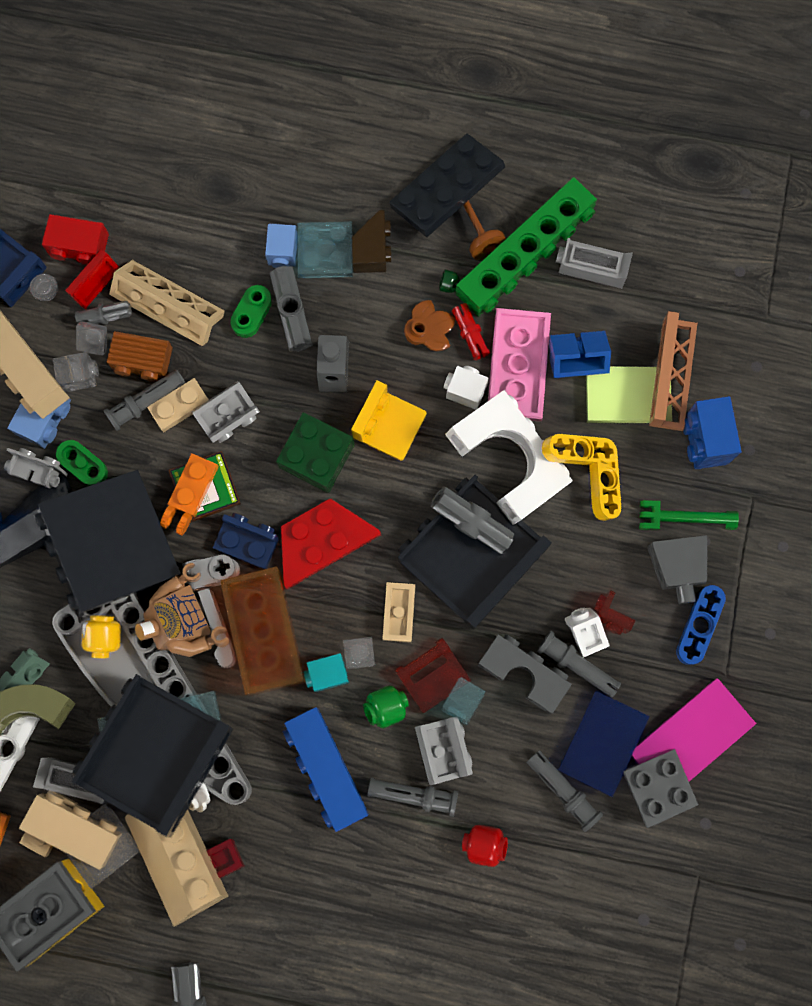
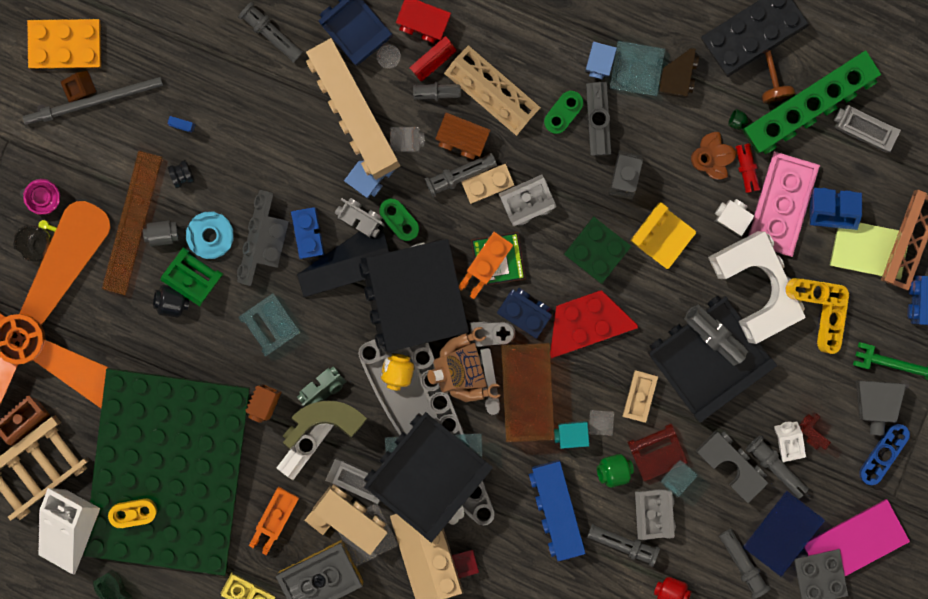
camera: 10 degrees right, 10 degrees up
clear plate [76,321,107,356] -> none

